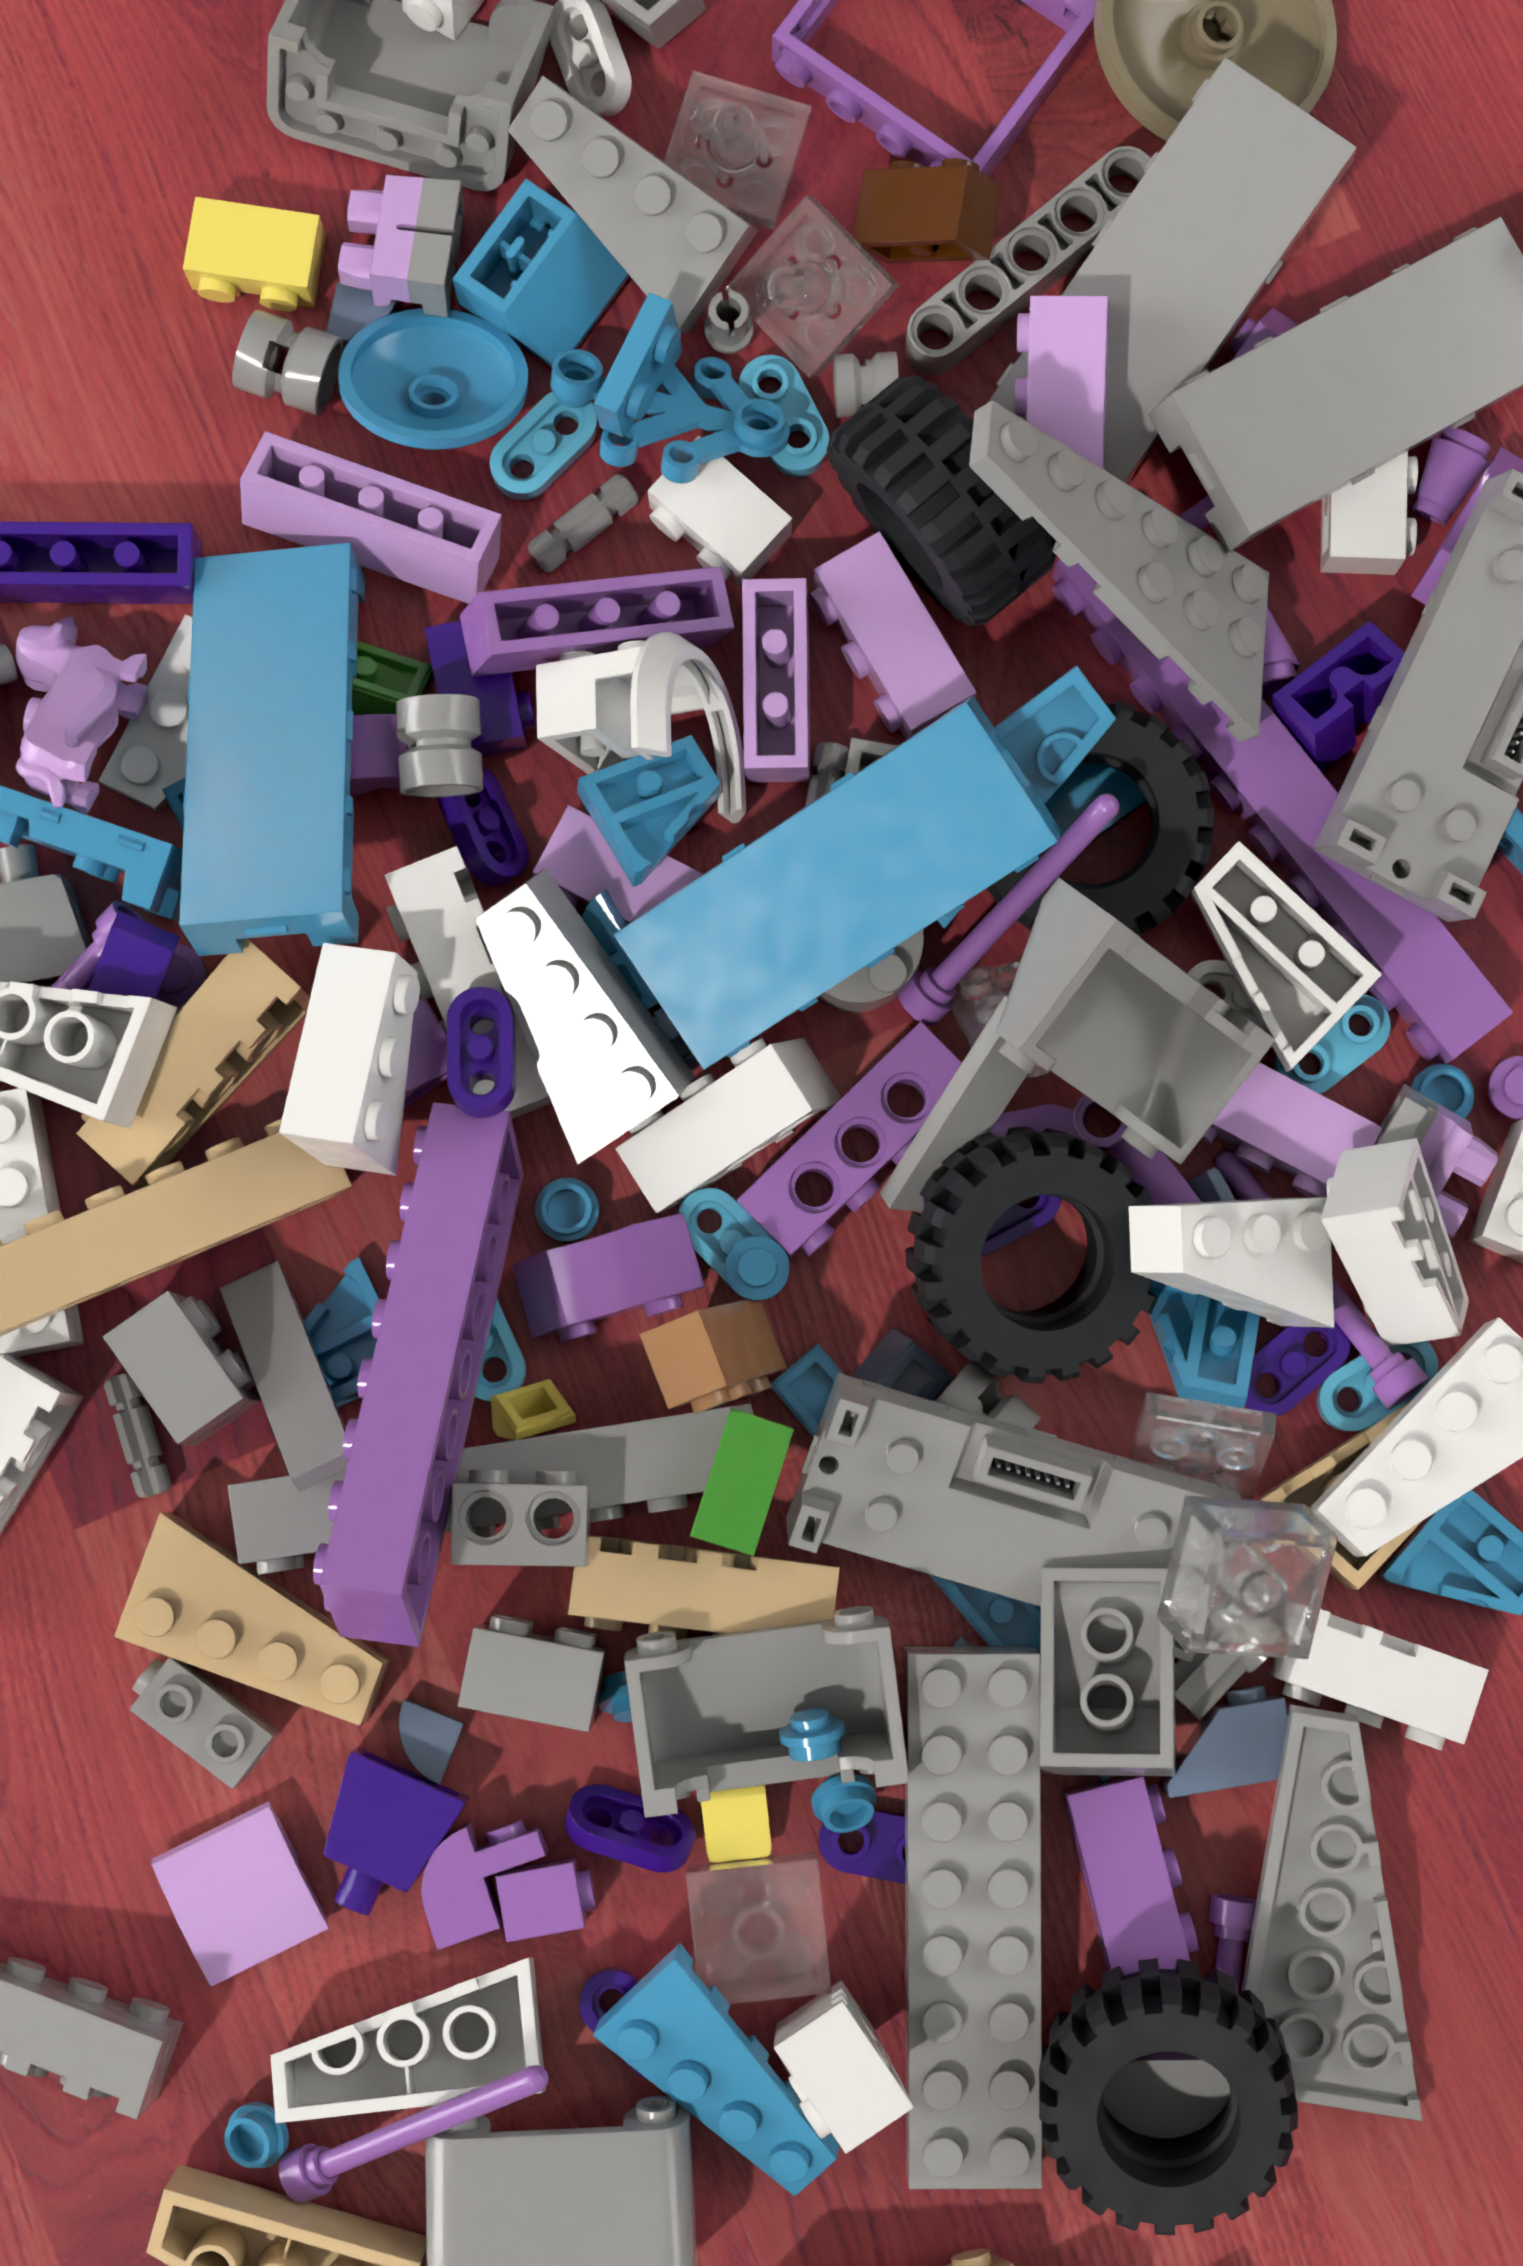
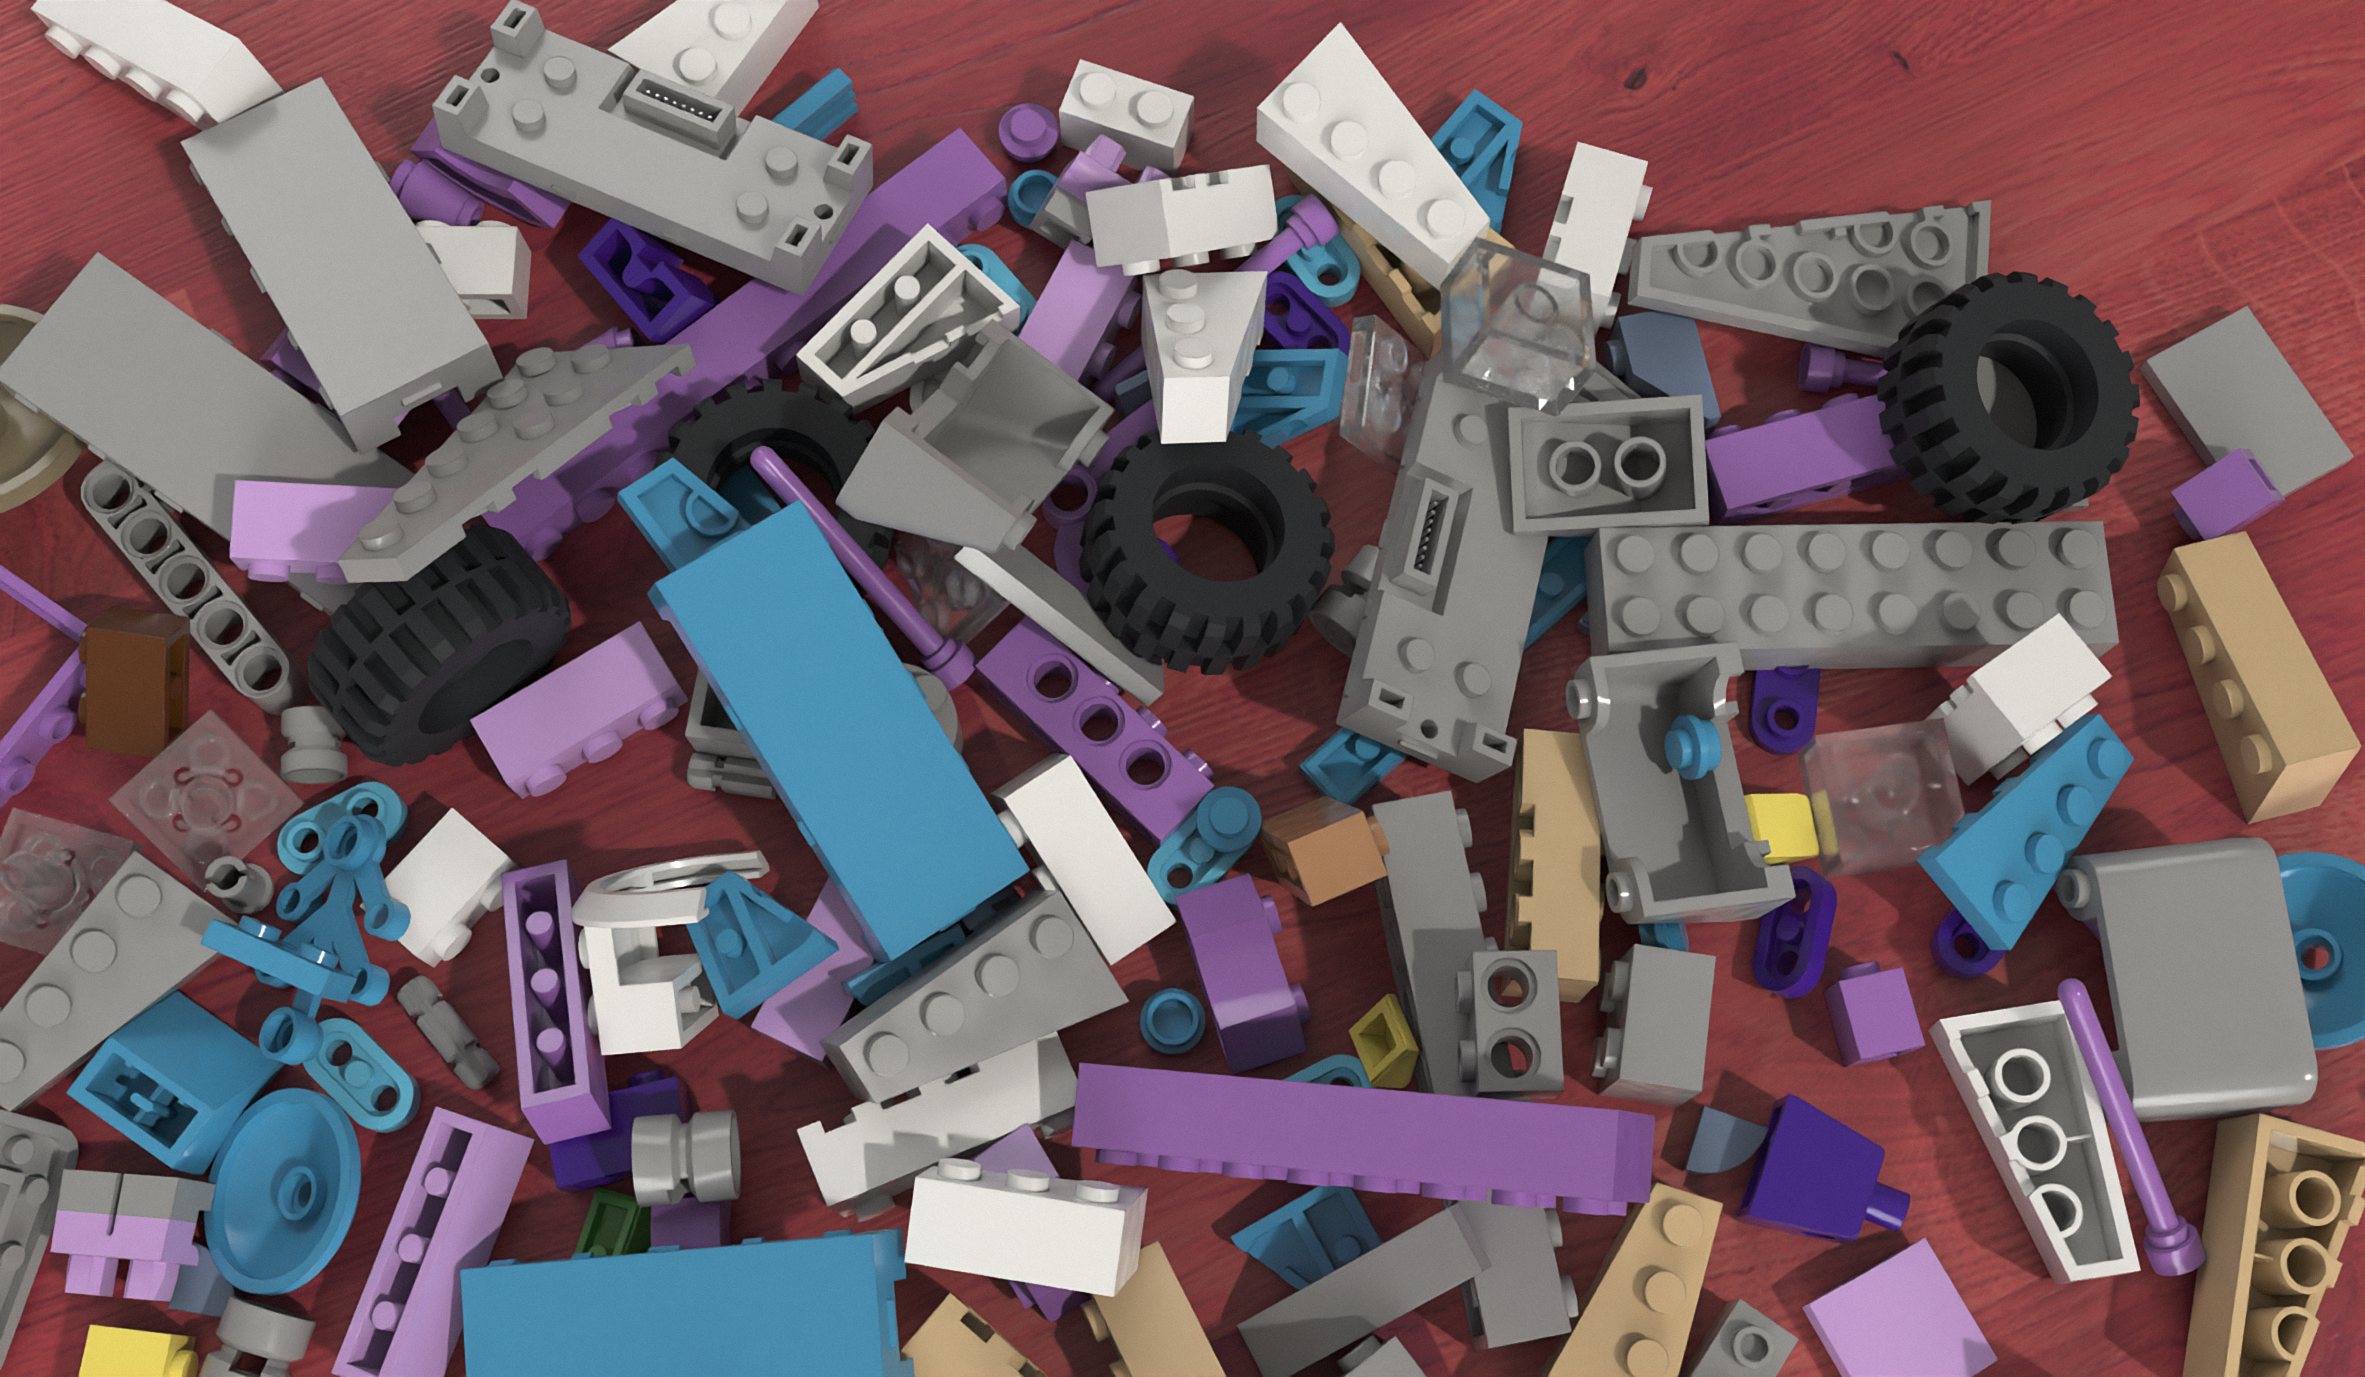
camera: 90 degrees left, 10 degrees down
dark azure plate [224,2101,289,2168] -> none
medium lavender brick [422,1819,549,1950] -> none
dark purple plate [437,765,529,887] -> none
dark purple plate [447,987,516,1118] -> none
bright green slope [690,1408,794,1556] -> none
lavender brick [742,578,811,783] -> none
dark azure plate [811,1774,877,1833] -> none
sand blue slope [854,1329,953,1401] -> none

